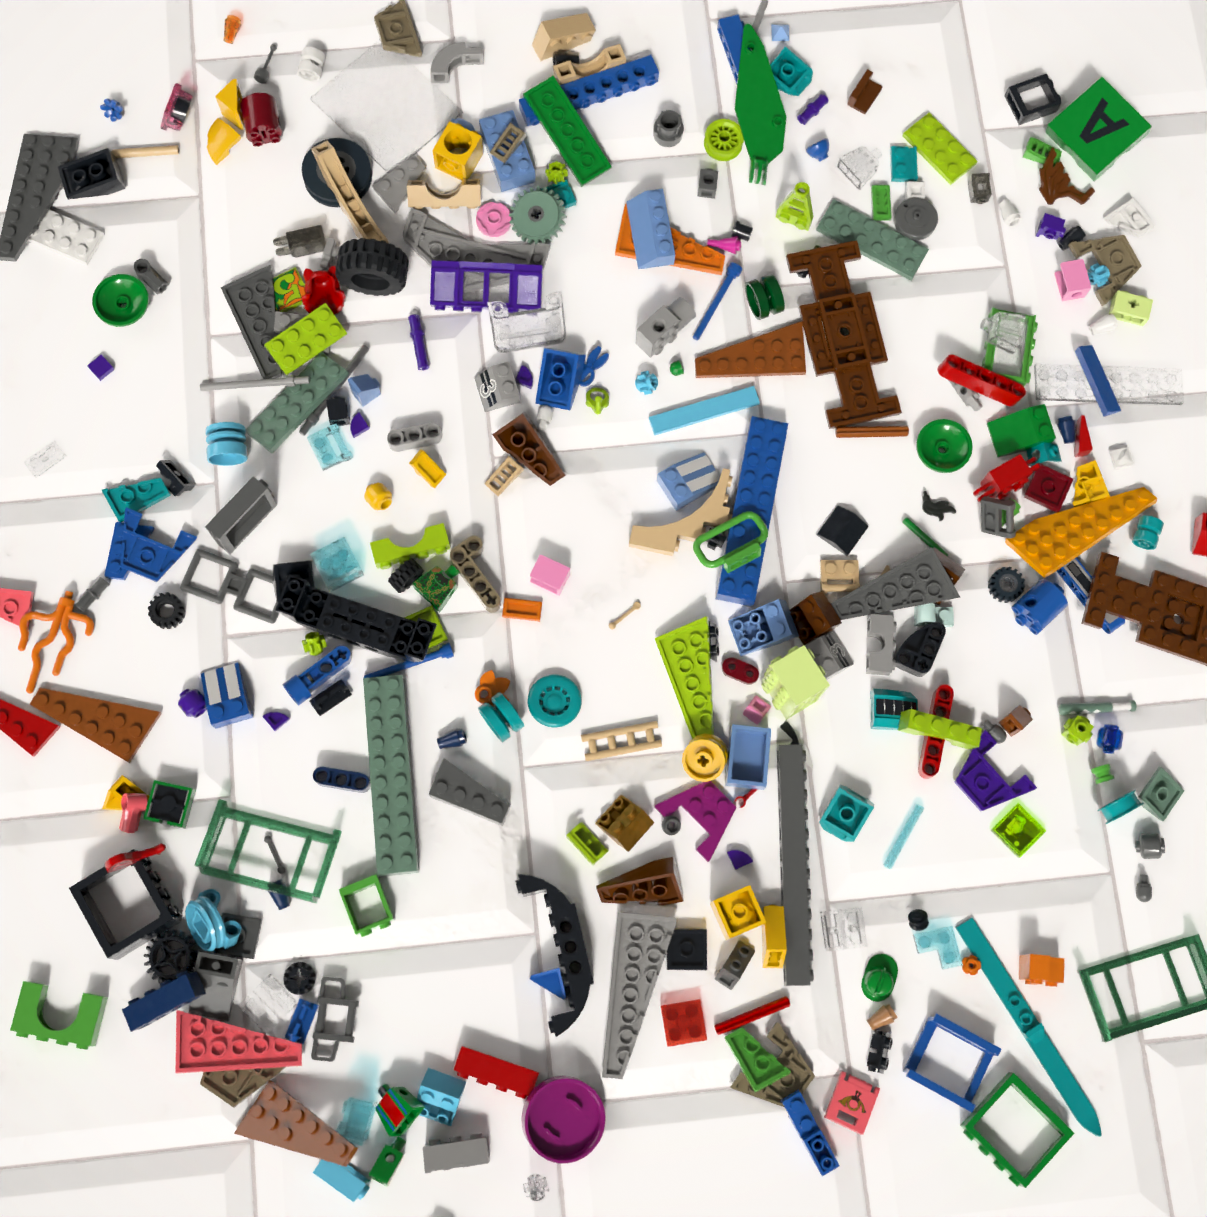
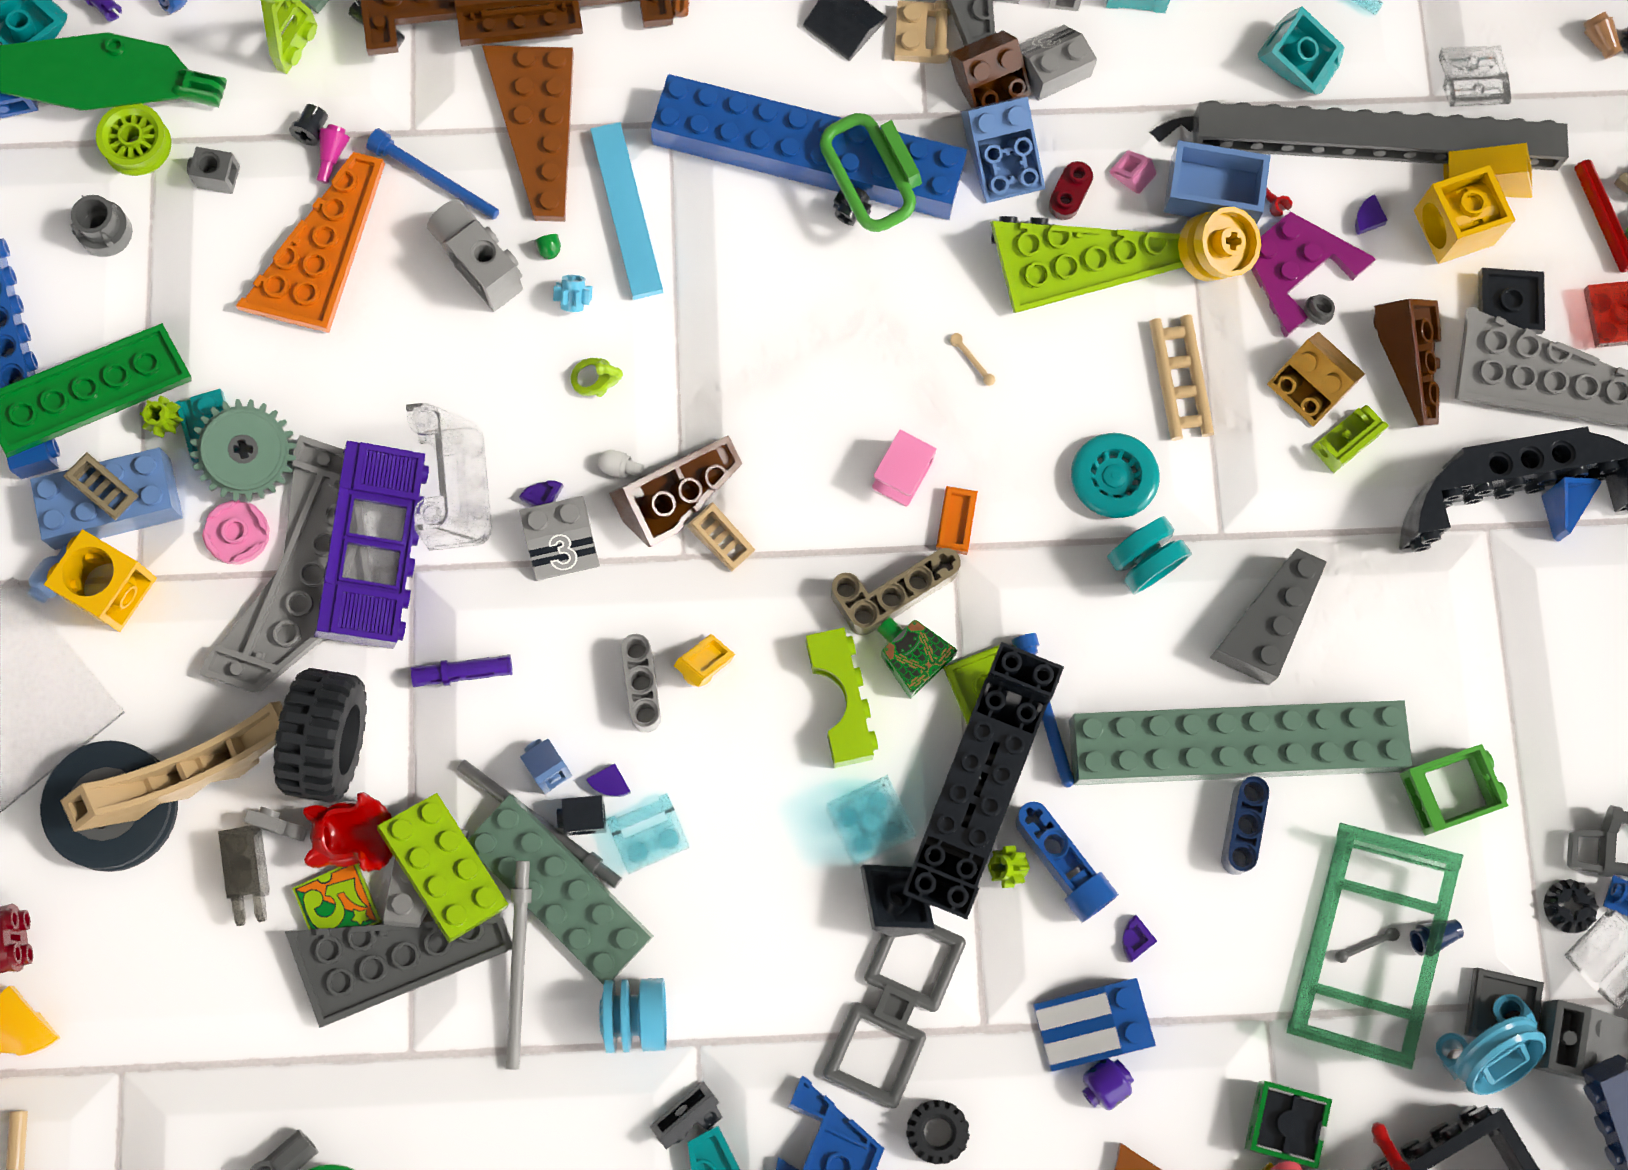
camera: 85 degrees left, 0 degrees up
black gear [144,930,200,984] -> none
dark grey window [205,476,277,555] -> none
black hinge [309,679,352,716] -> none
yellow head [364,482,392,511] -> none
light grey wing [372,155,426,214] -> none
black tyre [388,558,424,593] -> none
tan arch [407,179,481,209] -> none
dark blue cone [437,728,467,749] -> none
orange plate [474,670,510,707] -> none
blue slope [535,348,586,411] -> none
blue piece [579,346,609,387] -> none
medium blue slope [626,189,675,270] -> none
tan arch [629,468,733,556] -> none
medium blue slope [656,452,720,511] -> none
dark grey bracket [715,940,755,990] -> none
dark green wheel [745,274,785,320] -> none
yellowish green brick [761,645,830,720] -> none
green piece [861,954,898,1002] -> none

